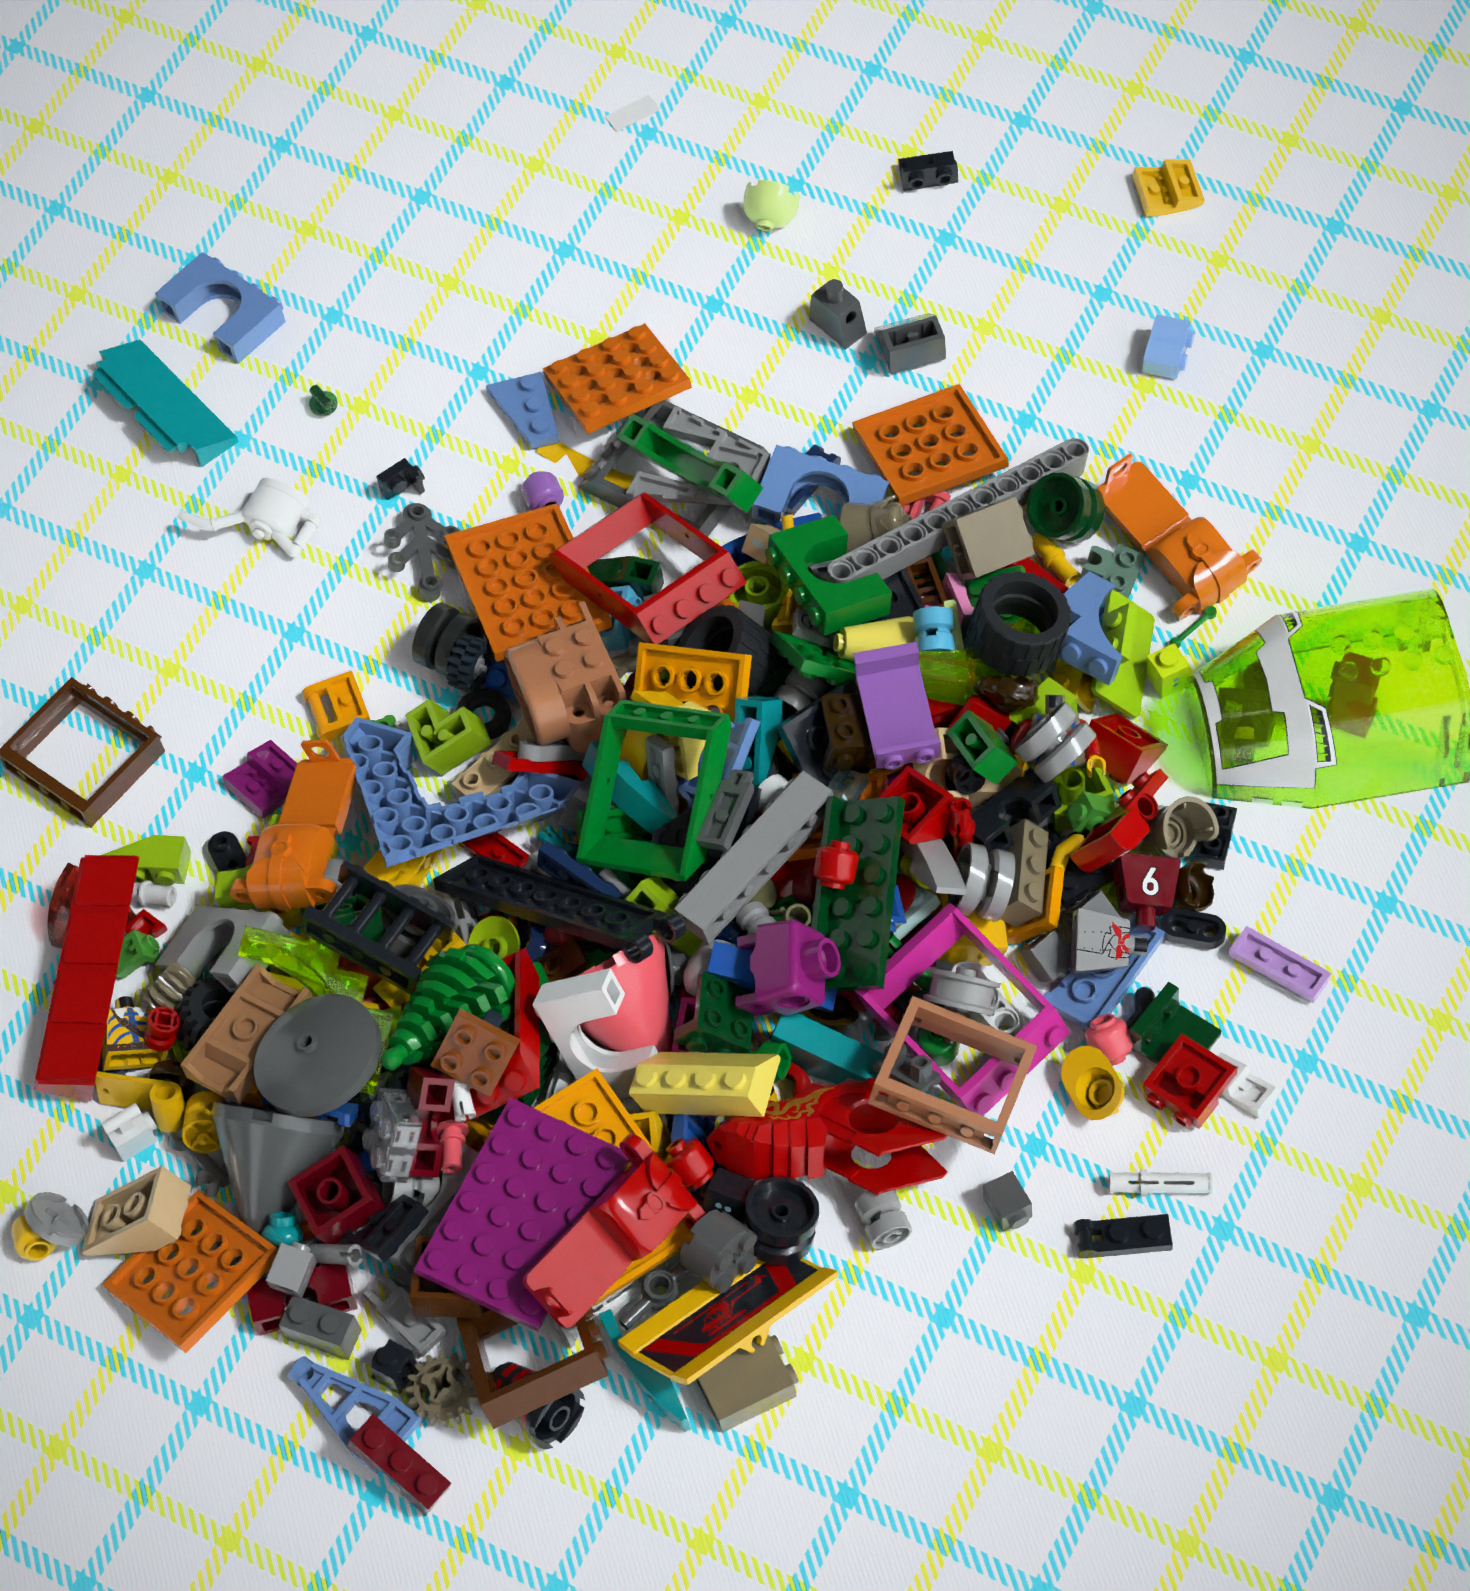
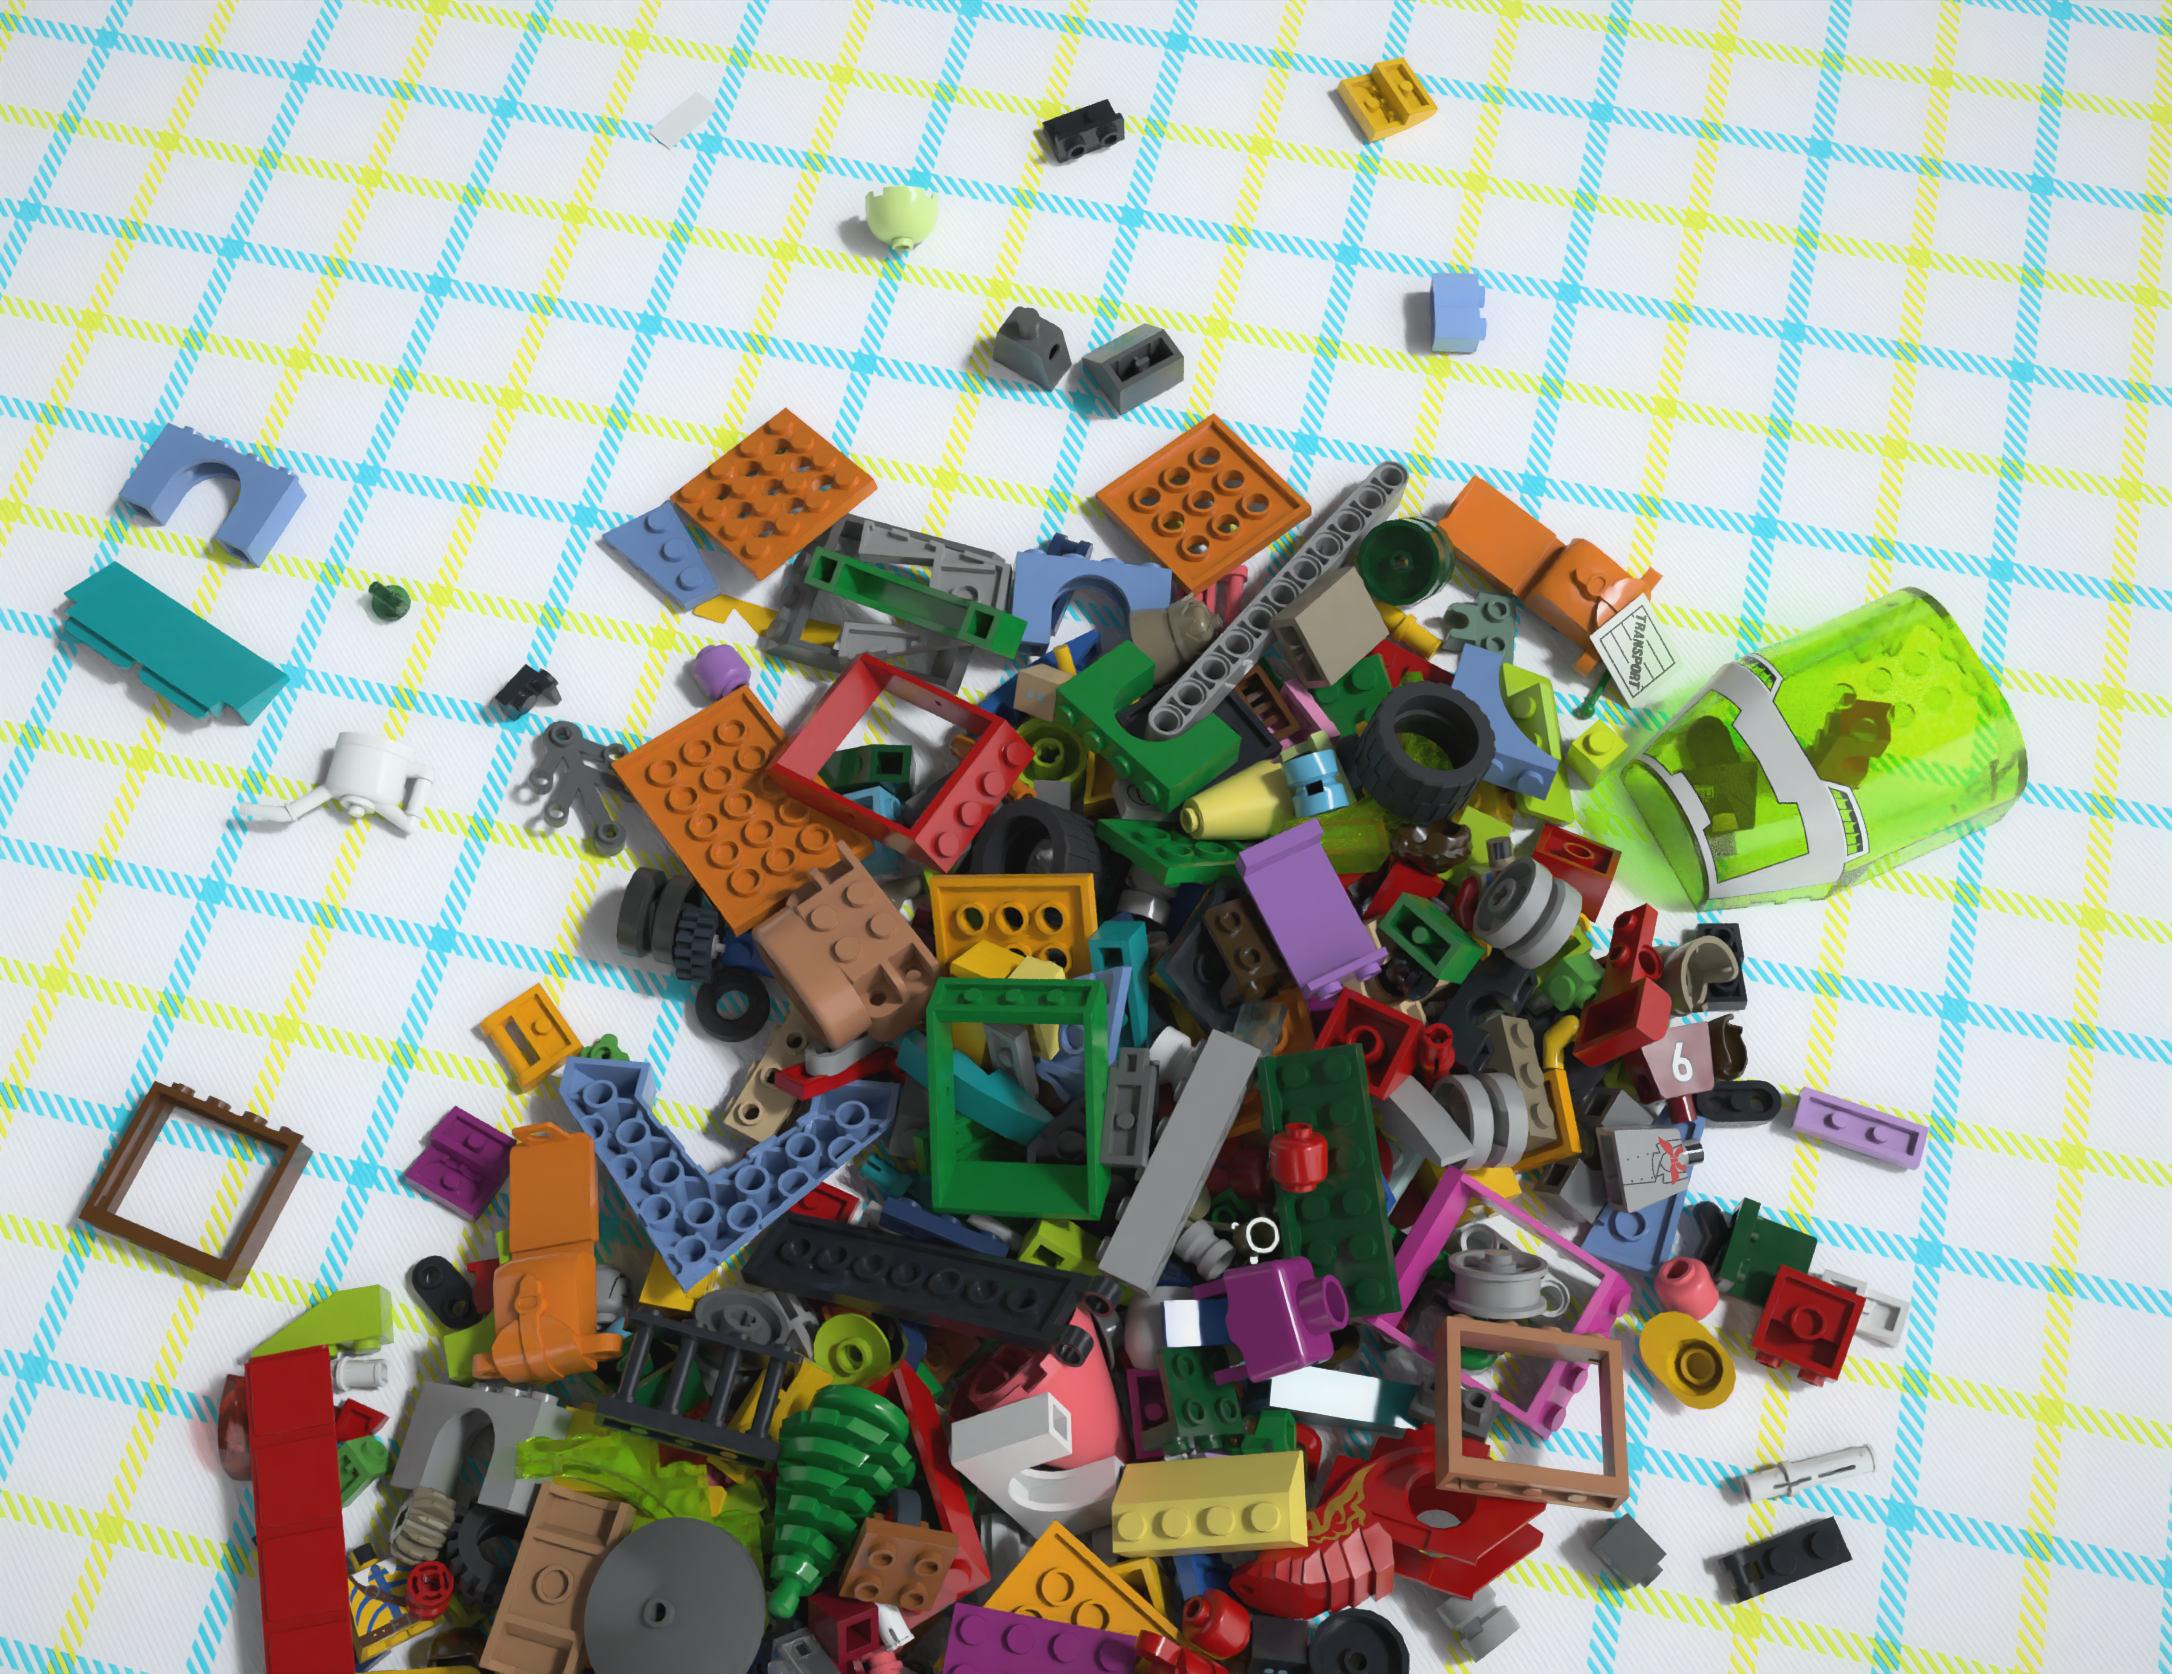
camera: 20 degrees left, 10 degrees up
lime brick [405,699,492,776] -> none
none -> white sticker [1589,592,1685,710]

